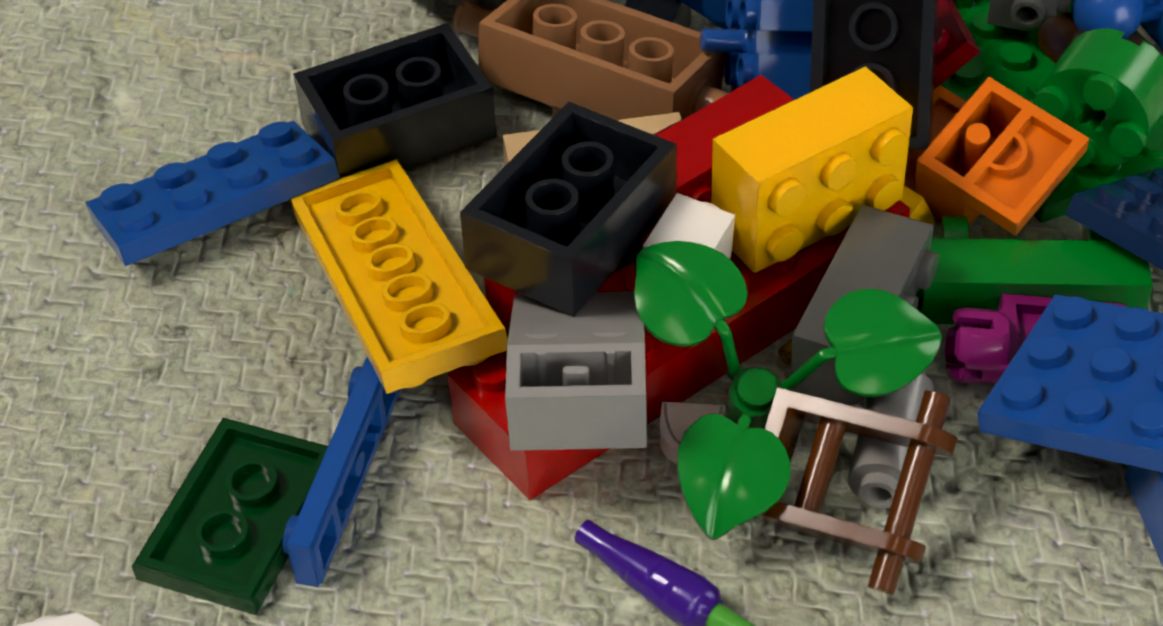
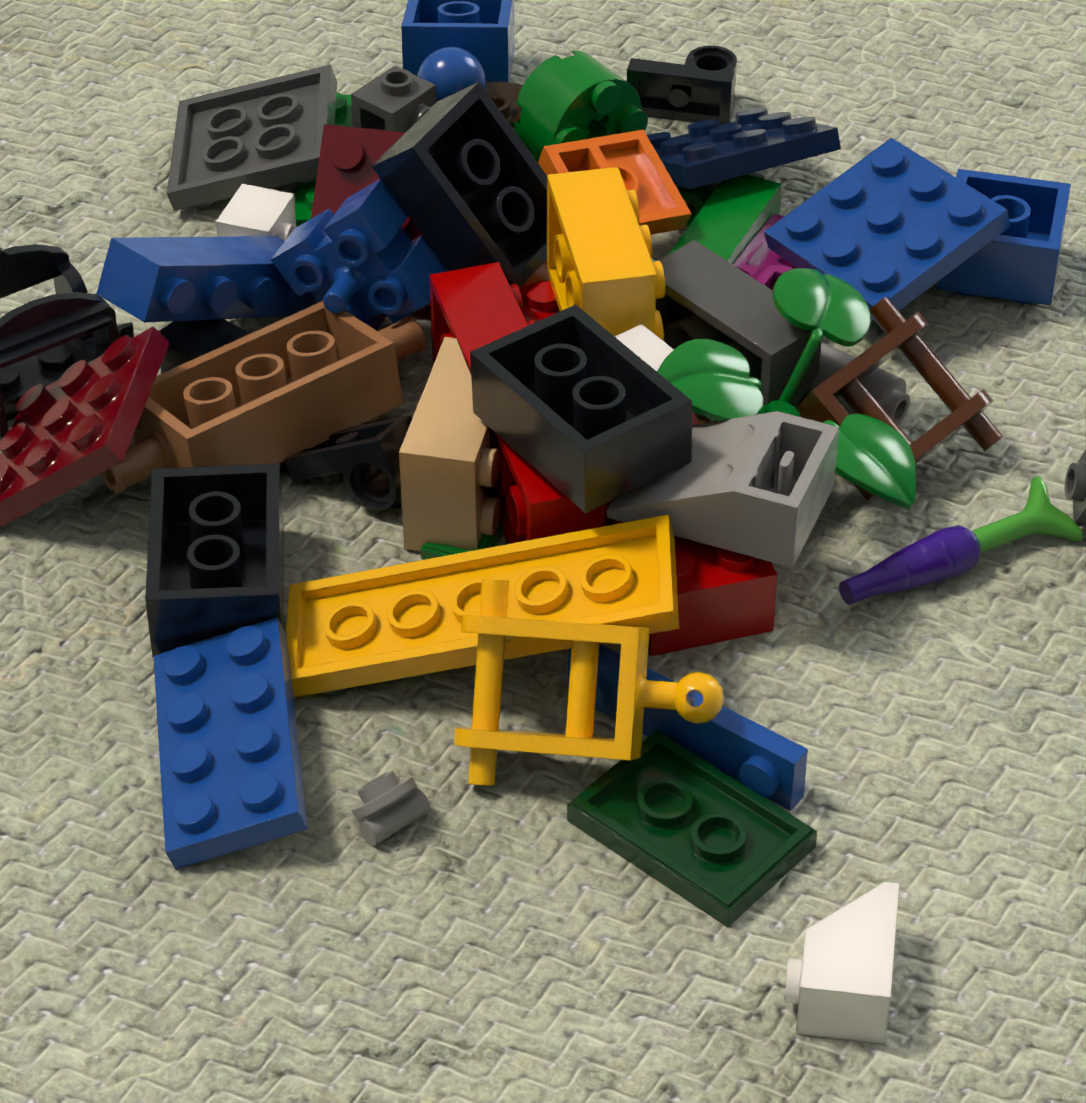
camera: 70 degrees left, 5 degrees down
none -> light grey plate [351,770,430,846]
none -> yellow piece [453,578,724,786]

